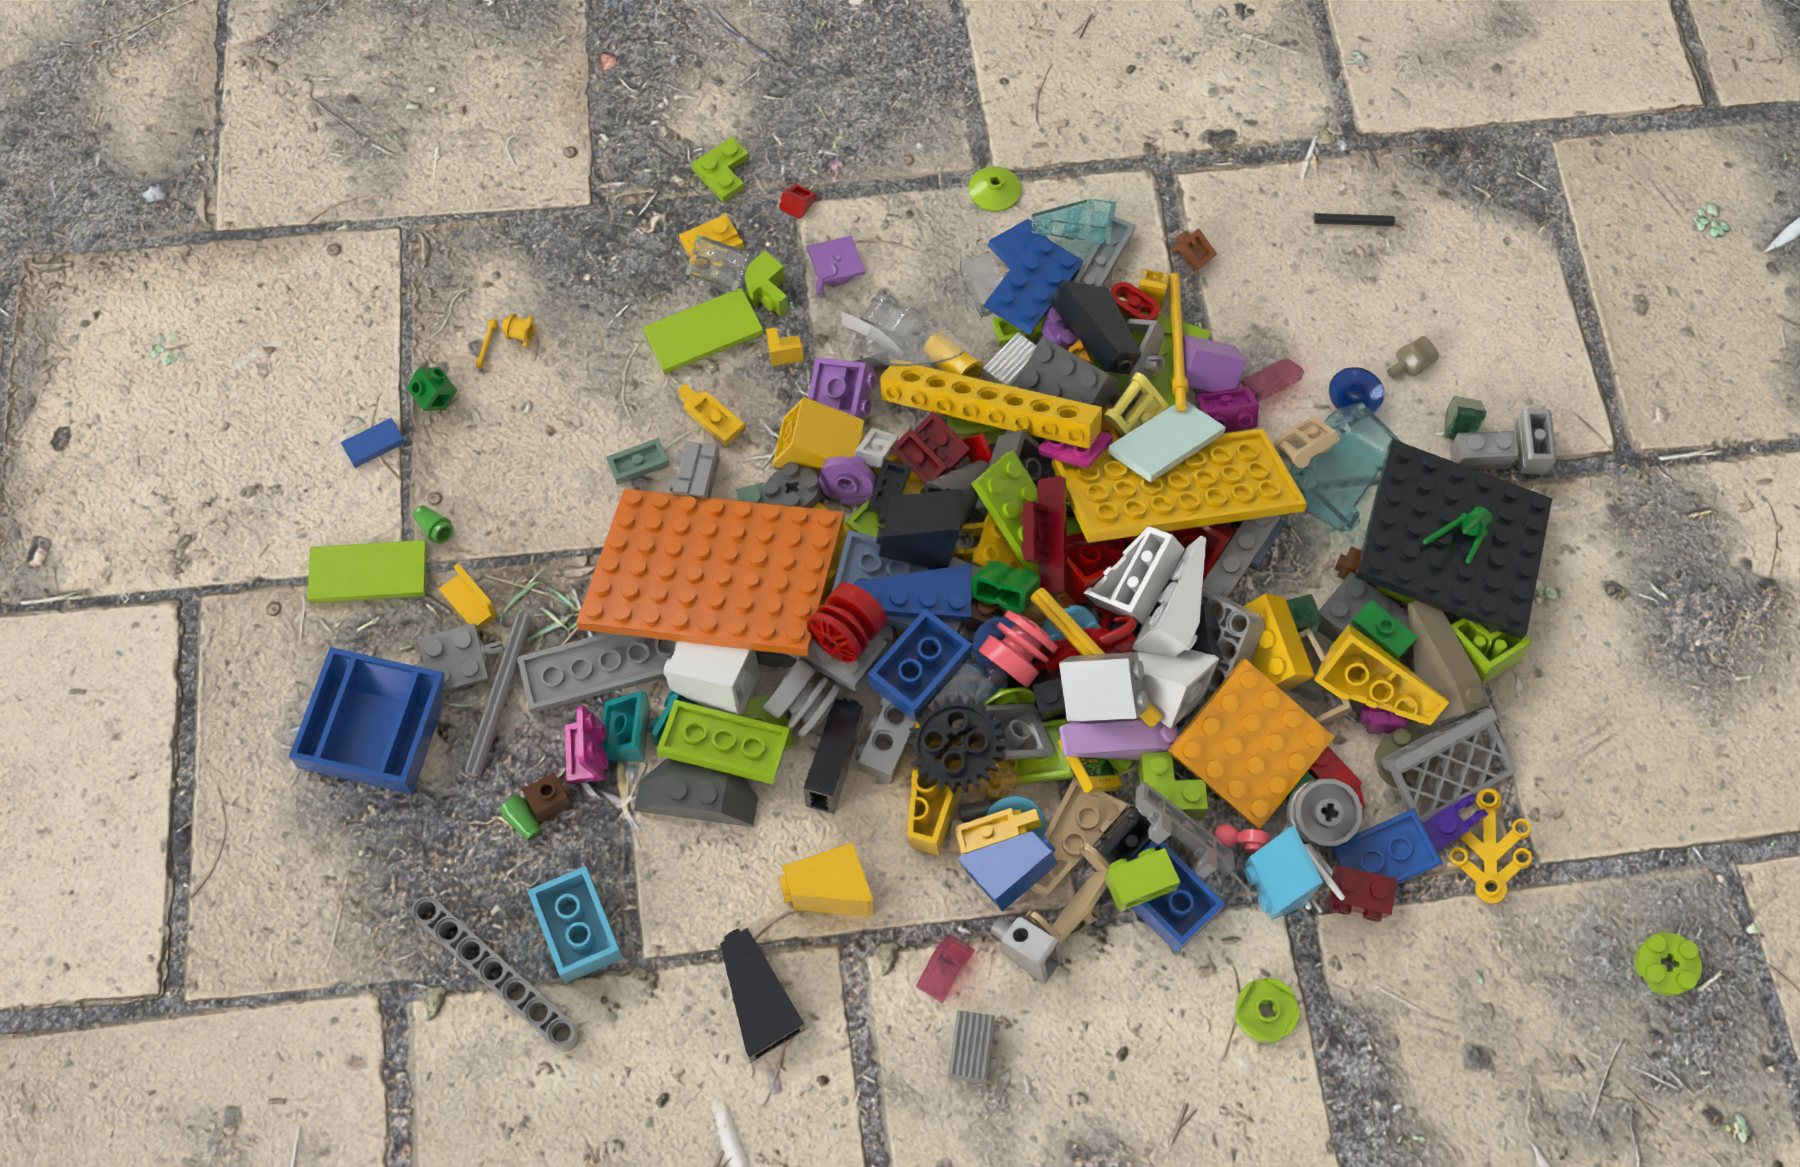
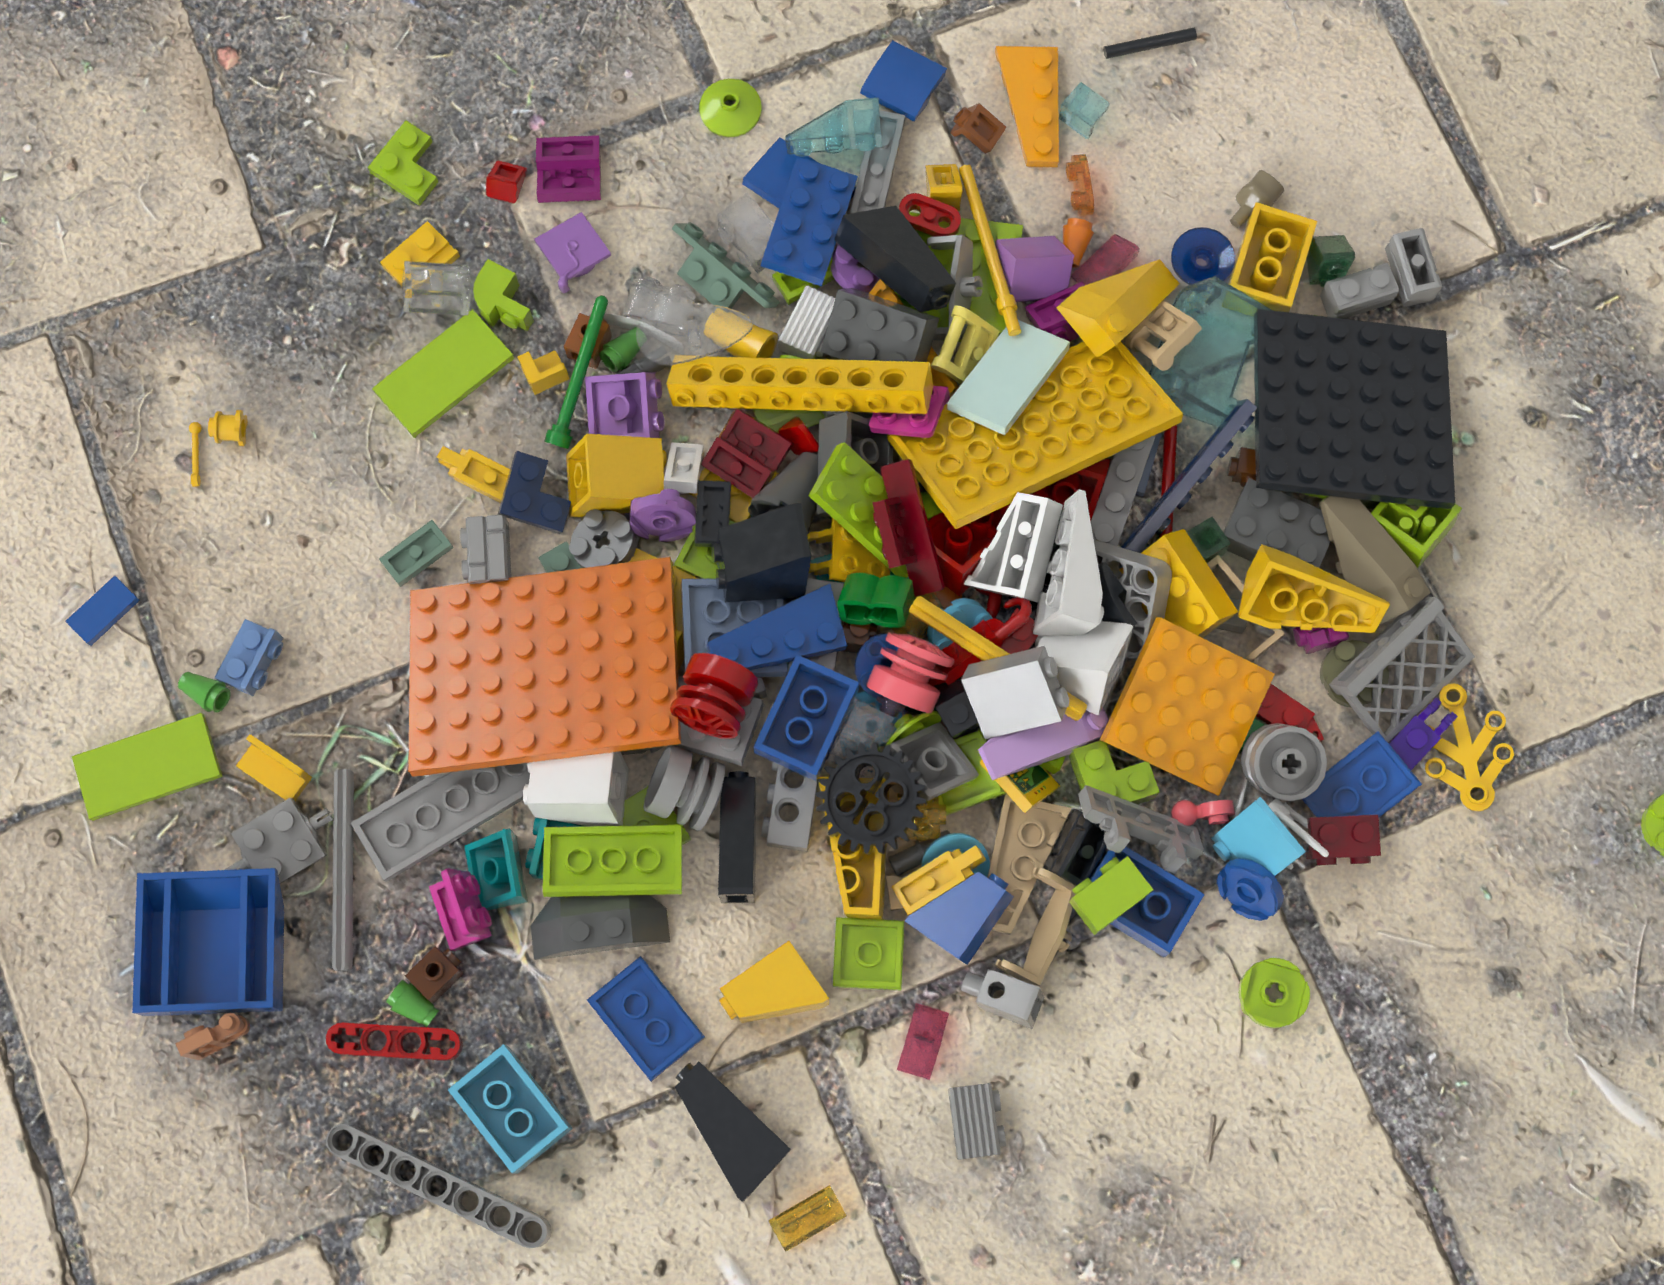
camera: 15 degrees left, 10 degrees up
green brick [407,367,457,411] -> none
green plate [1351,600,1418,660] -> none
green plant [1423,506,1492,564] -> none
none -> nougat plate [175,1013,250,1060]
none -> medium blue bracket [215,619,283,696]
none -> red beam [326,1022,463,1061]
none -> dark blue plate [497,451,571,534]
none -> magenta slope [536,135,601,203]
none -> green piece [544,295,608,449]
none -> dark orange brick [564,313,612,369]
none -> blue tile [587,956,705,1082]
none -> bright green cone [599,327,647,373]
none -> sand green bracket [672,222,780,313]
none -> clear yellow plate [768,1185,847,1252]
none -> lime plate [833,917,904,991]
none -> blue slope [860,40,947,122]
none -> light orange wing [995,46,1059,167]
none -> yellow wedge [1056,259,1180,358]
none -> clear light blue panel [1059,82,1110,139]
none -> orange cone [1063,218,1094,268]
none -> clear orange plate [1066,154,1094,216]
none -> dark blue plate [1121,399,1257,553]
none -> red bar [1159,424,1178,539]
none -> blue tile [1217,858,1284,921]
none -> yellow brick [1223,202,1318,312]

